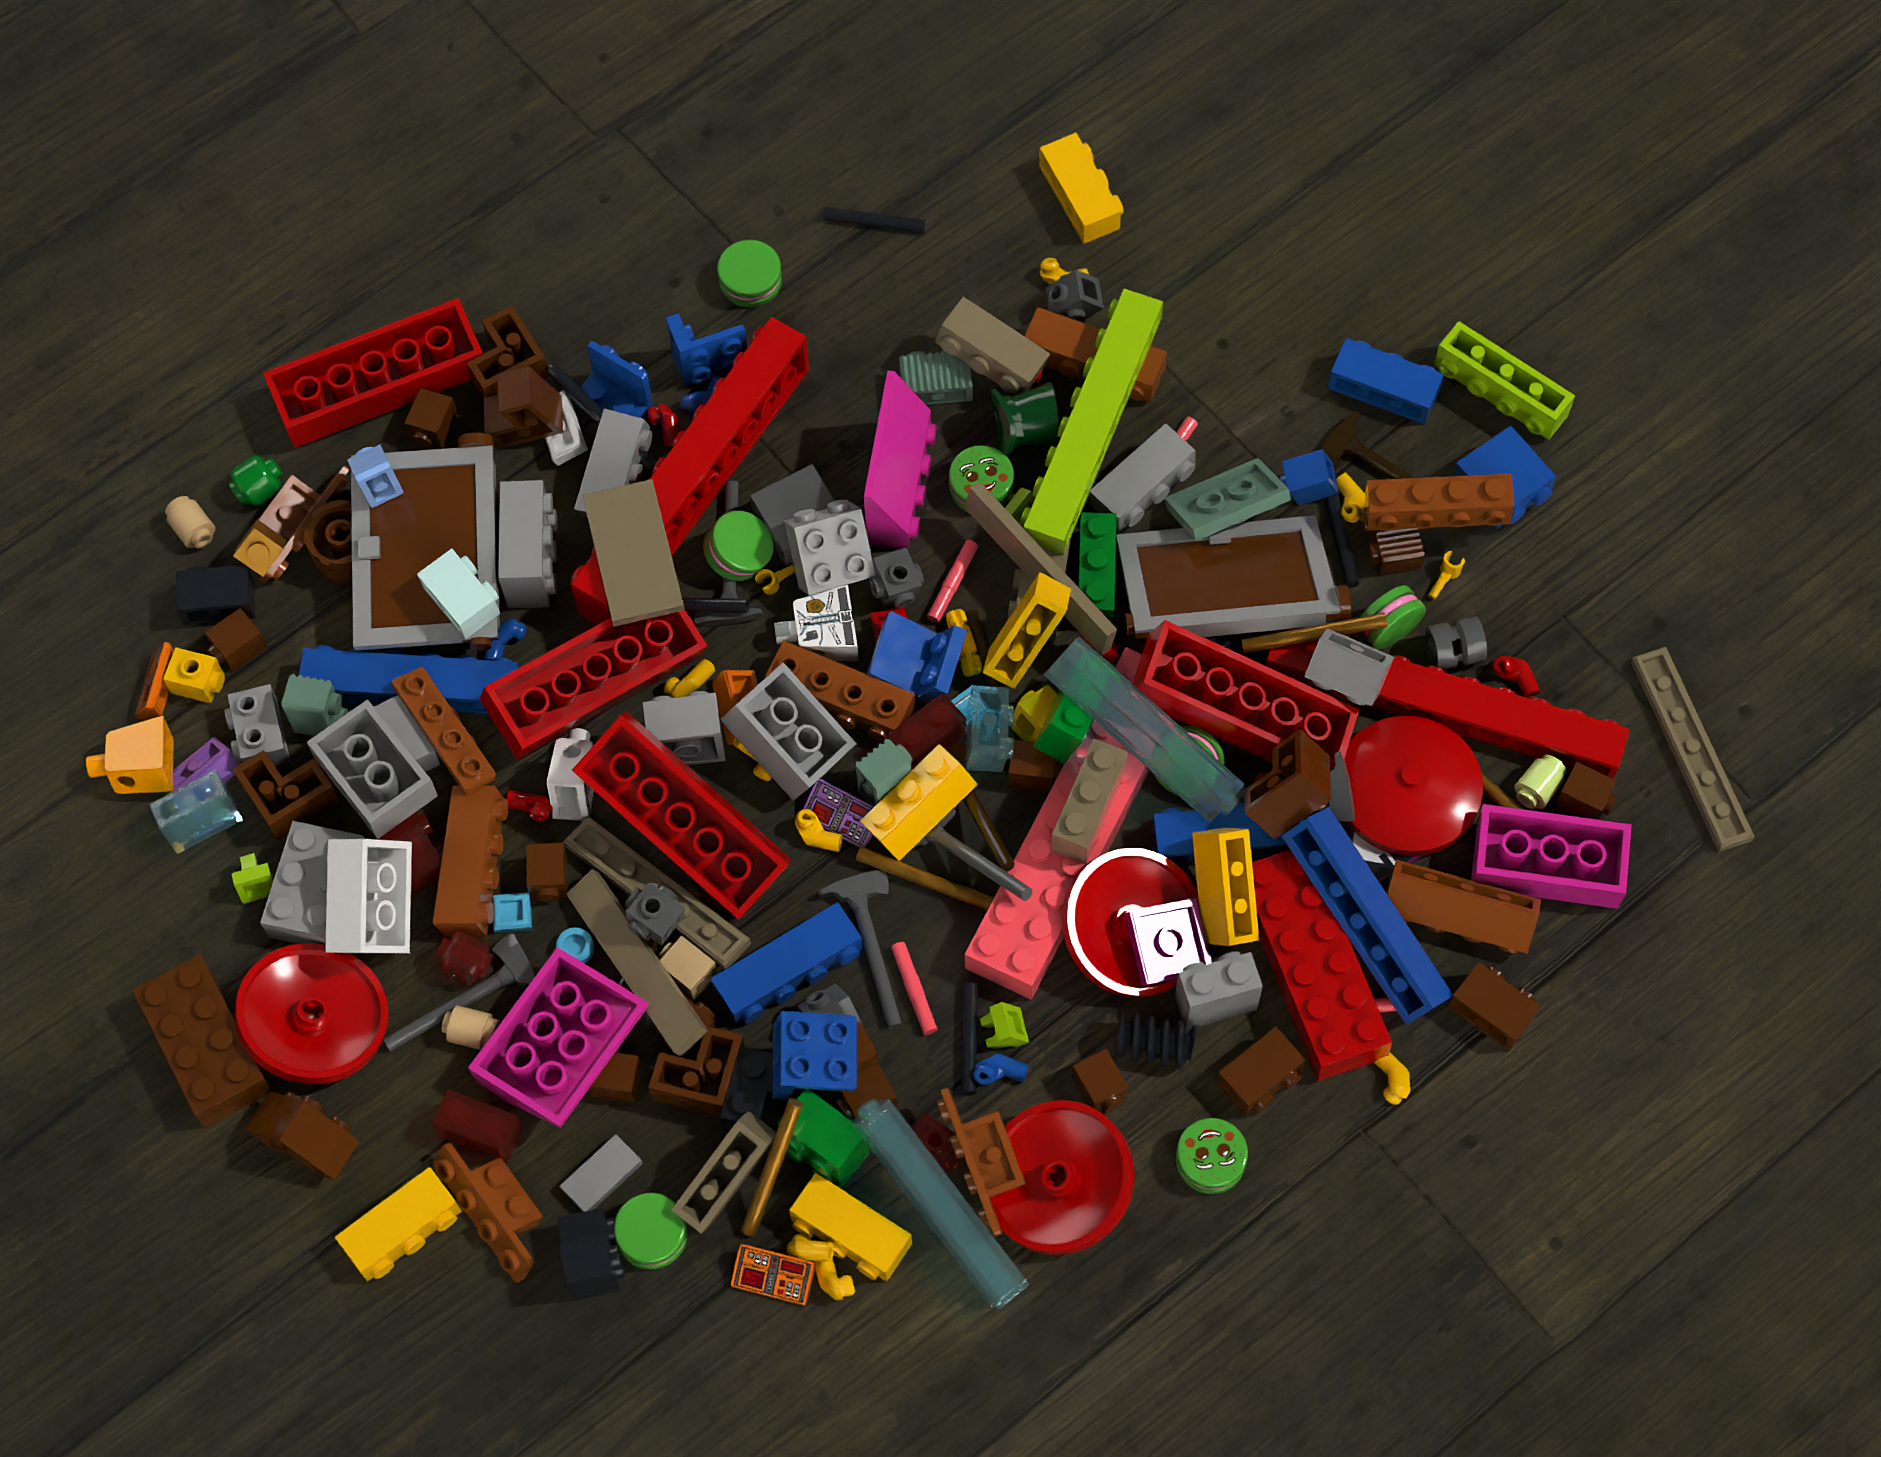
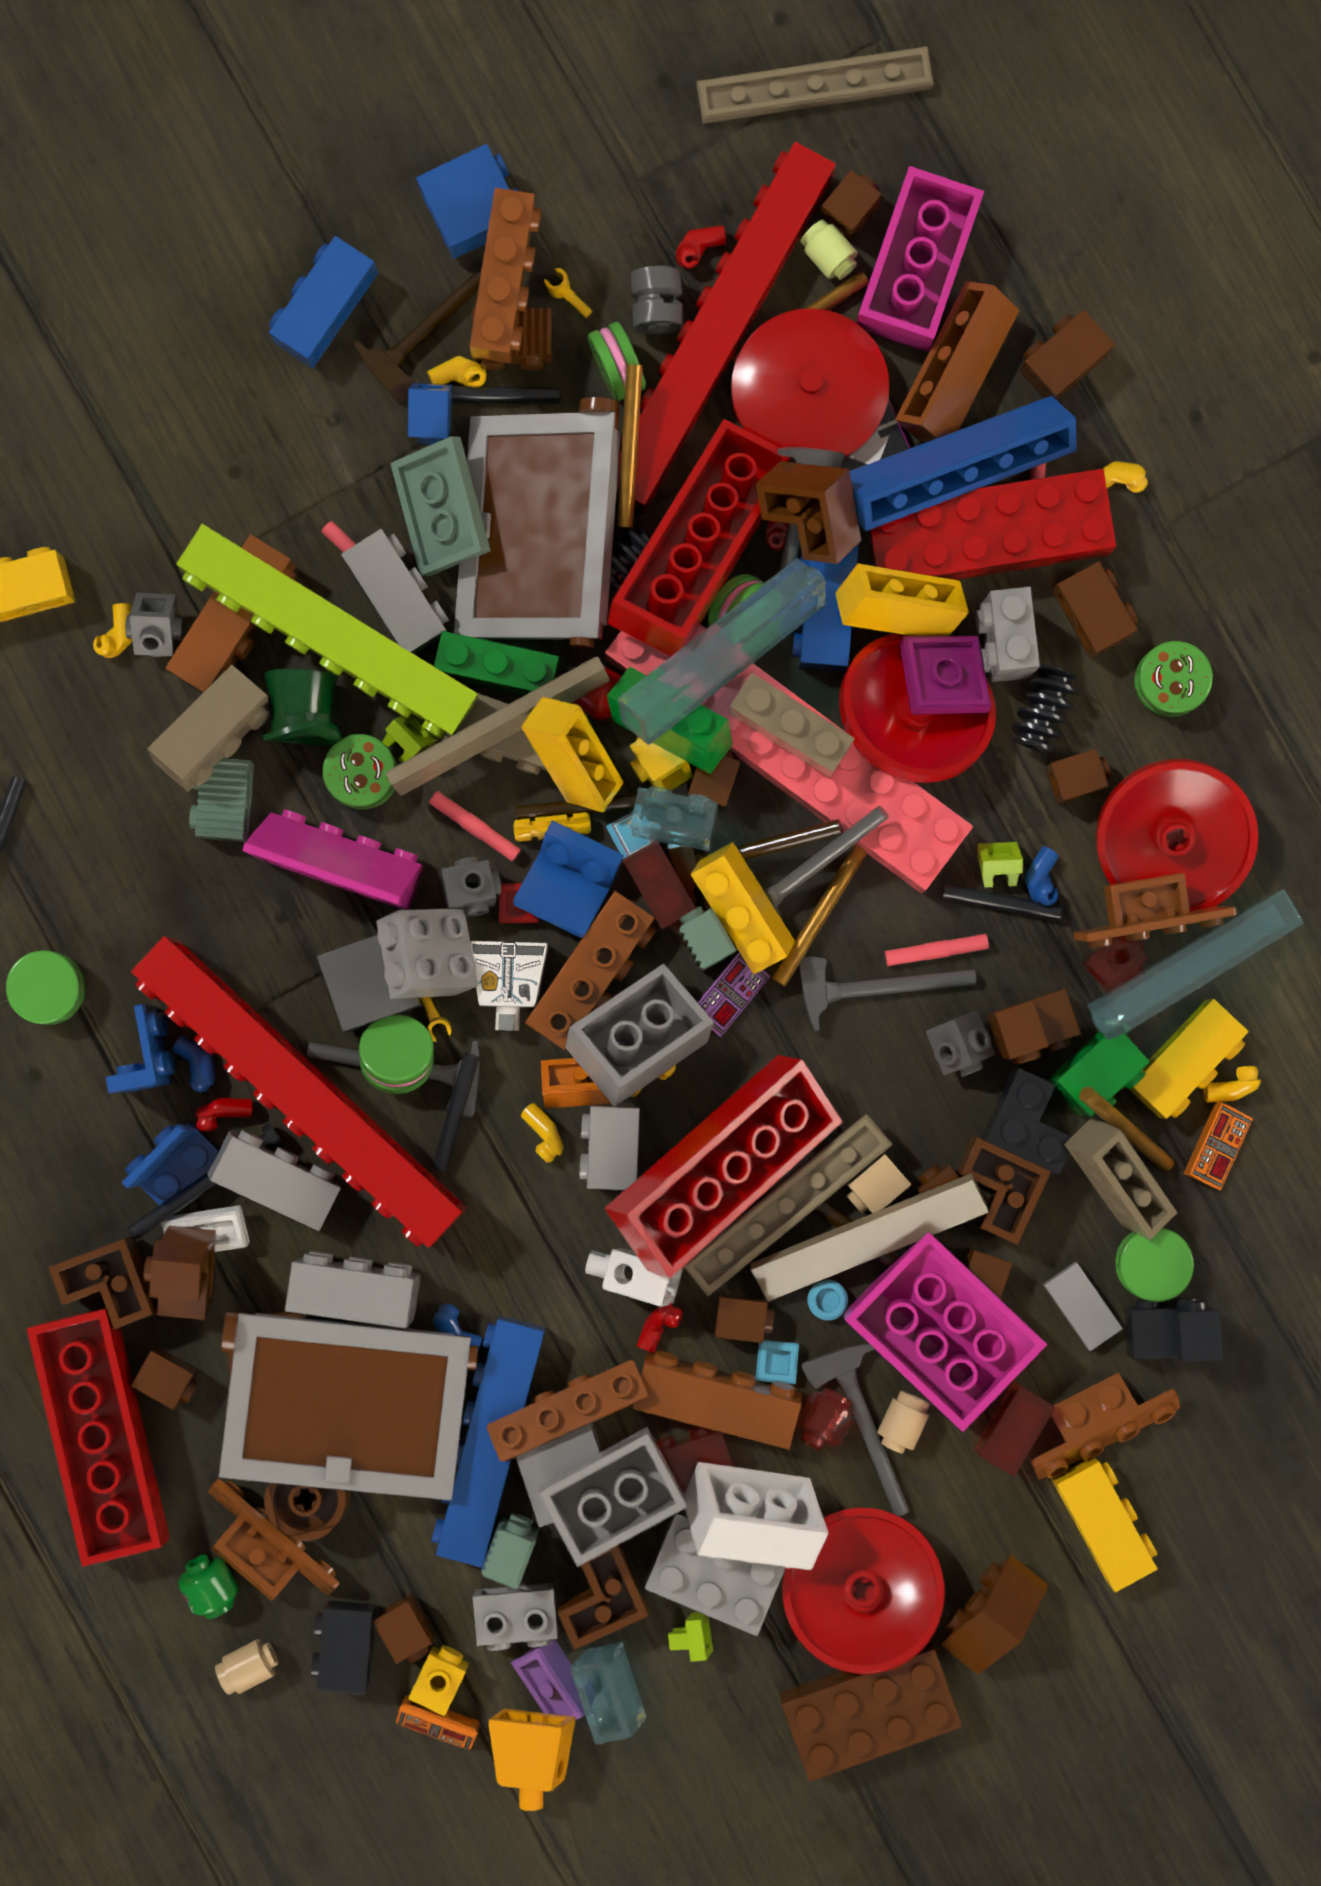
camera: 80 degrees left, 20 degrees up
pearl gold brick [233,519,287,577] -> none
light blue slope [348,445,404,508] -> none
light aqua brick [417,549,500,639] -> none
red brick [479,610,708,760] -> none
dark tan tile [582,479,685,627] -> none
dark grey brick [624,882,685,946] -> none
blue brick [710,902,863,1026] -> none
blue bracket [773,1011,857,1099] -> none
yellow arm [787,1234,834,1262] -> none
yellow arm [795,809,843,852] -> none
light grey brick [1304,628,1394,706] -> none
lime brick [1434,321,1575,440] -> none

